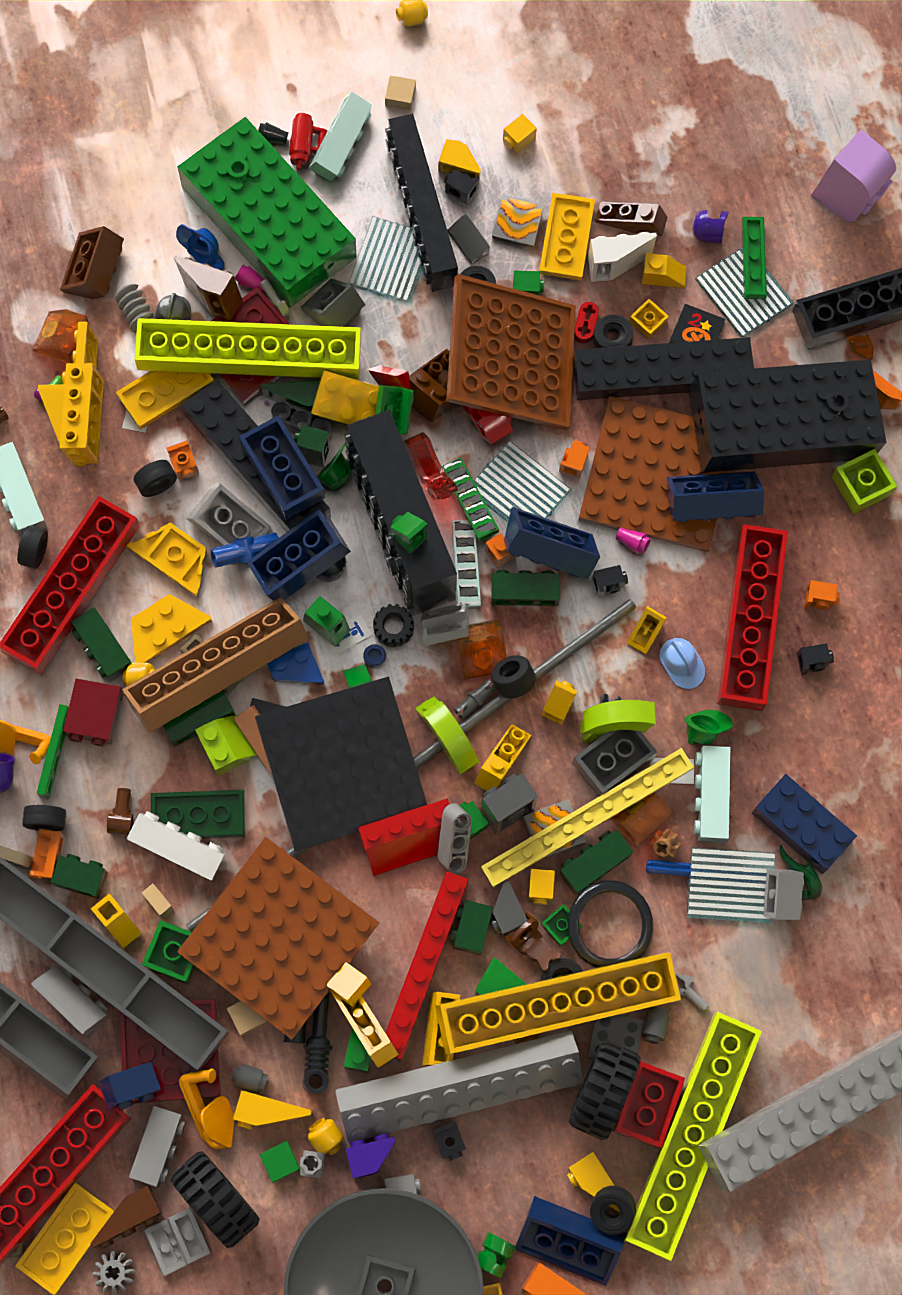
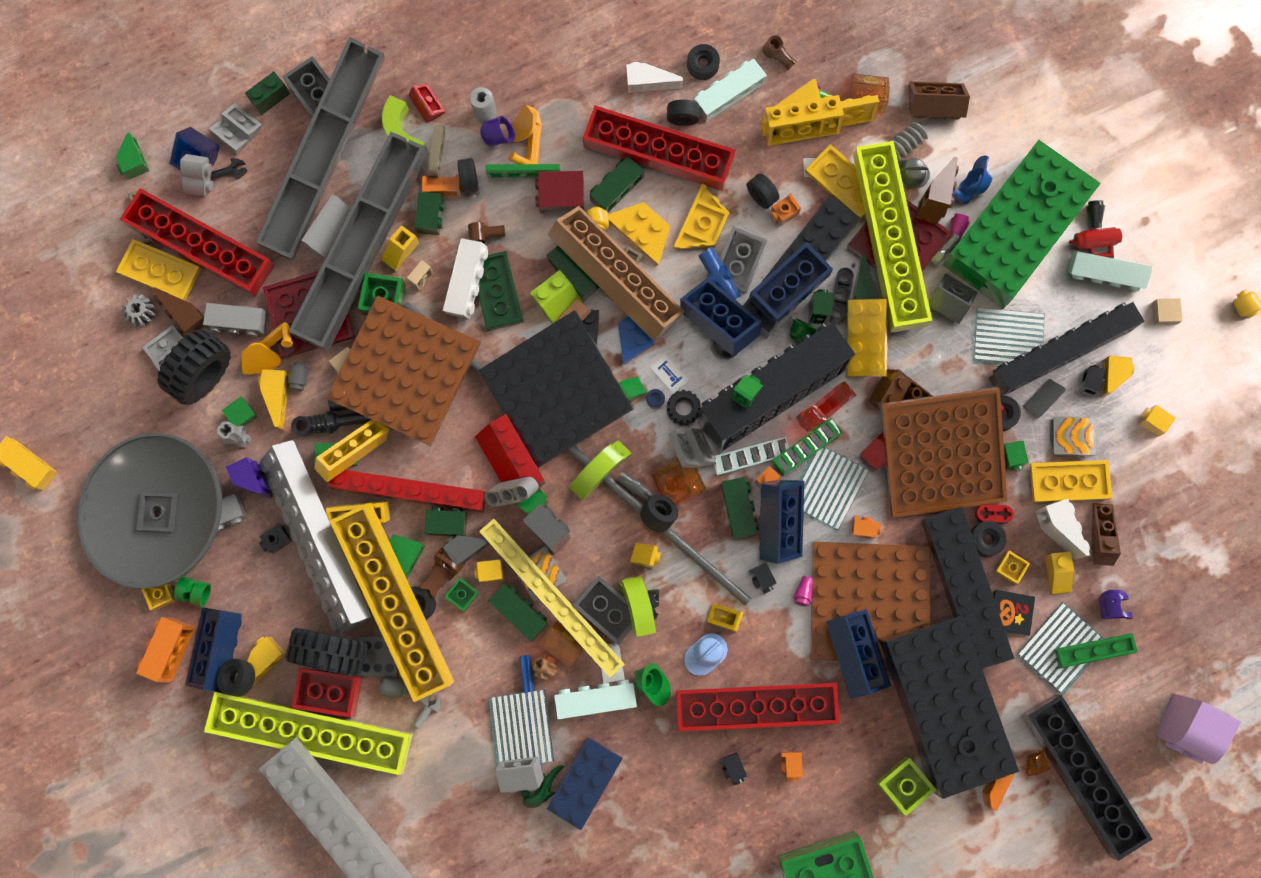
camera: 85 degrees right, 5 degrees up
dark blue brick [99,1062,161,1111] -> none
green torso [303,596,351,647] -> none
yellow head [308,1118,344,1156] -> none
piece [327,963,371,1007] -> none
red slope [369,366,411,389] -> none
green bracket [375,385,414,435] -> none
yellow slope [474,724,532,791] -> none
black wedge [567,881,653,968] -> none

